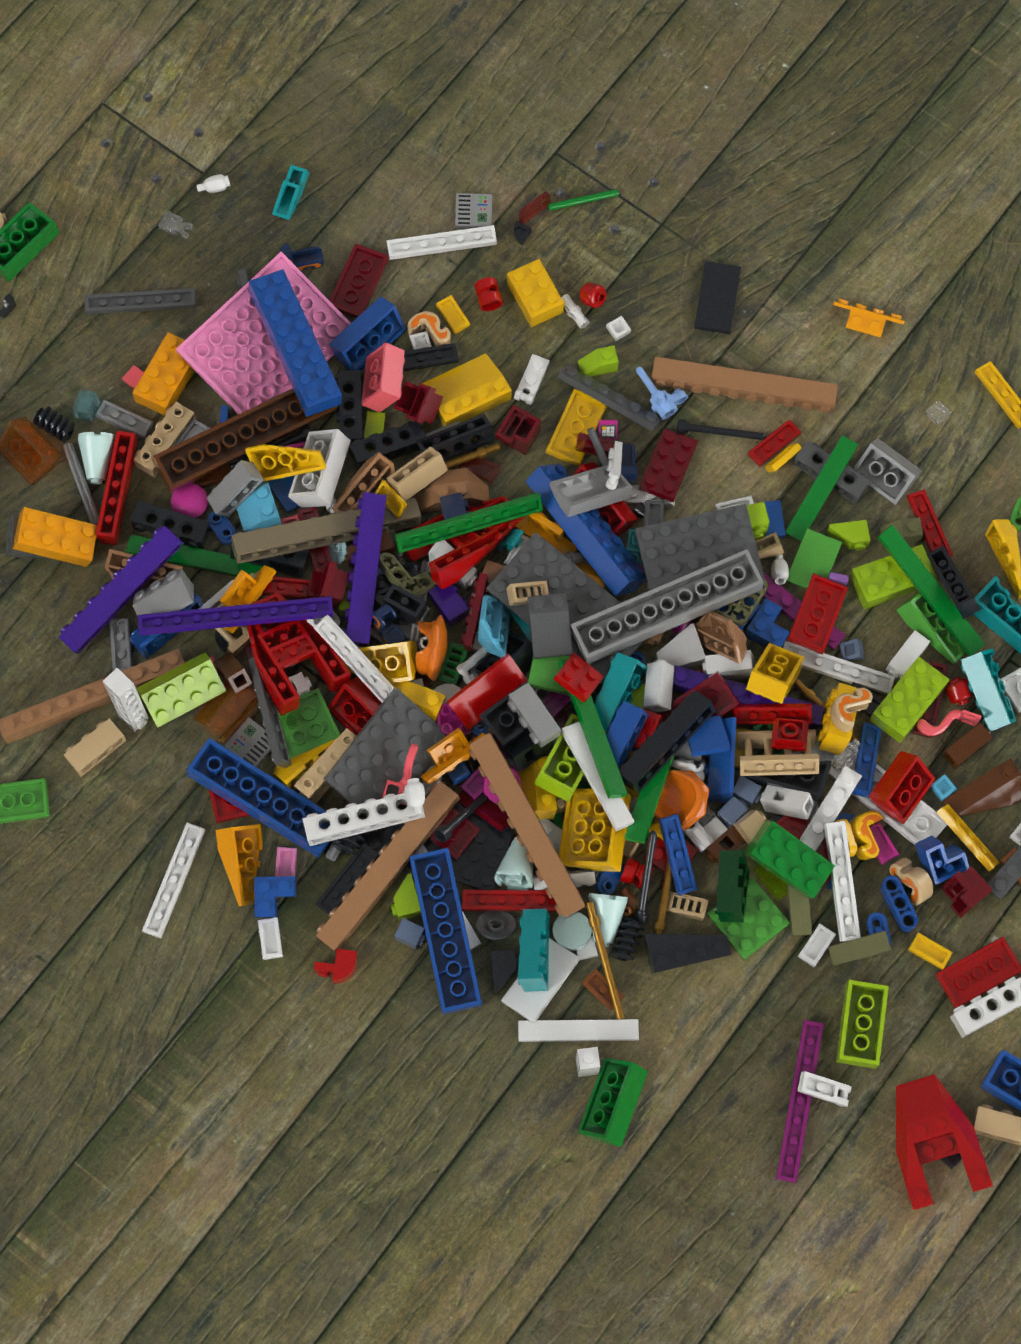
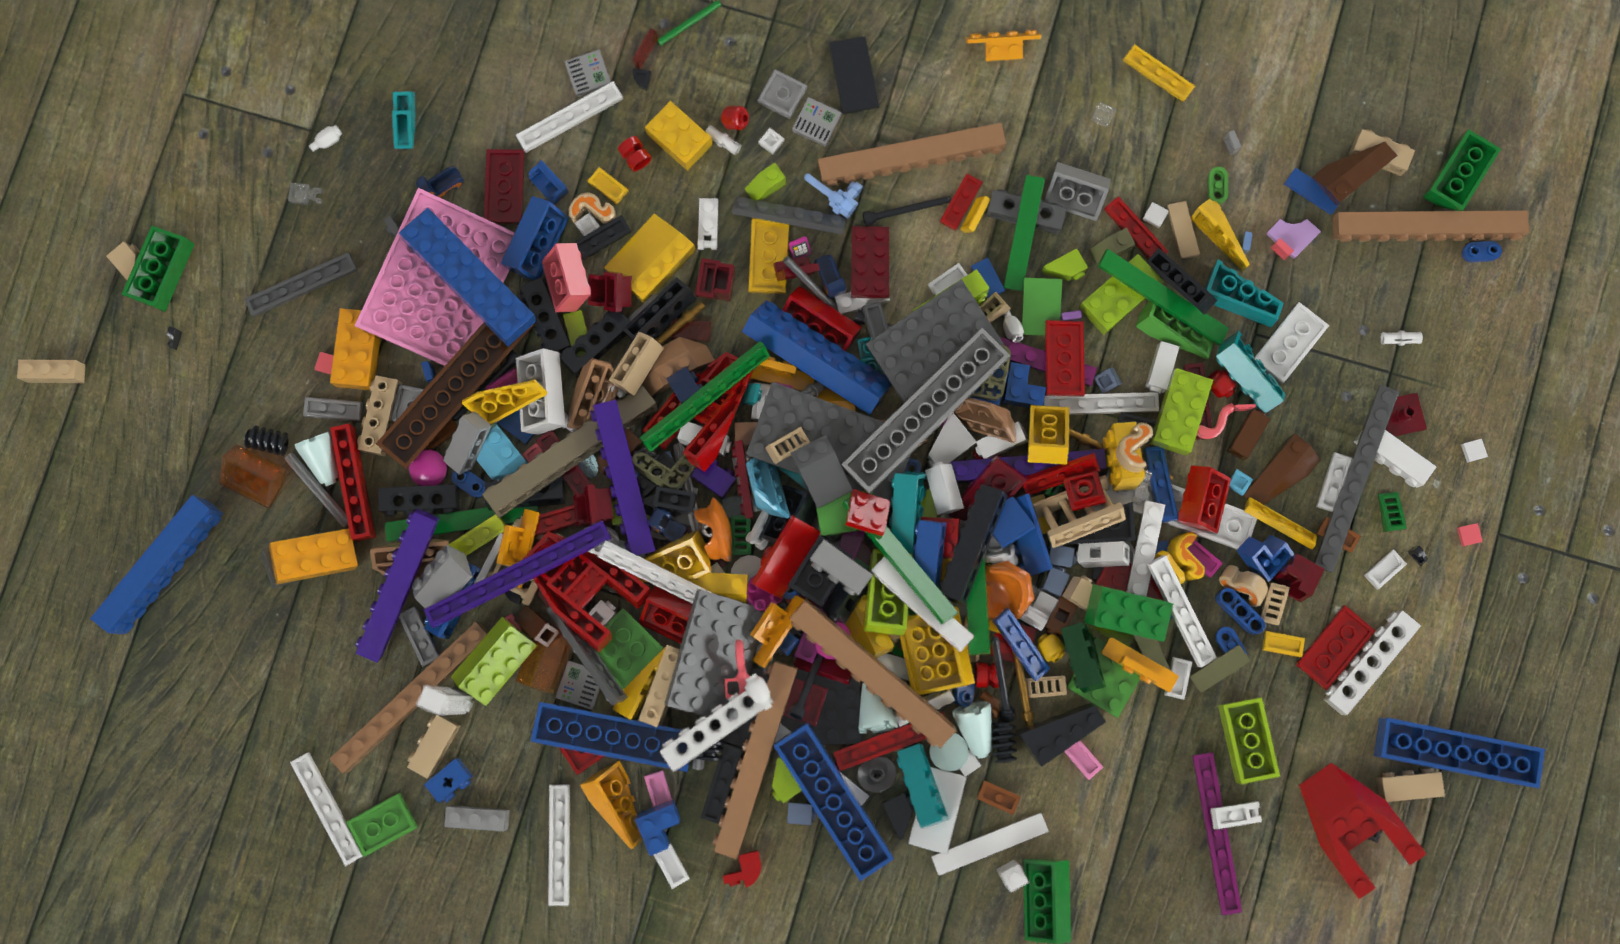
camera: 15 degrees left, 10 degrees up
clear light blue brick [73,390,100,422] -> none
yellow tile [375,480,408,519] -> none
light grey slope [550,465,633,517] -> none
pearl gold bar [585,901,625,1020] -> none
white plate [606,441,623,490] -> none
none -> blue brick [424,758,474,803]
none -> light grey brick [444,805,510,831]
none -> neon yellow tile [449,514,506,556]
none -> blue hinge [528,160,569,205]
none -> clear light blue tile [722,495,743,518]
none -> light grey tile [757,70,808,119]
none -> light grey tile [792,97,842,147]
none -> yellow head [1036,633,1065,663]
none -> bright pink tile [1064,740,1103,780]
none -> light orange bracket [1101,637,1179,692]
none -> white tile [1142,202,1169,228]
none -> tan tile [1167,201,1200,260]
none -> tan slope [1260,583,1290,626]

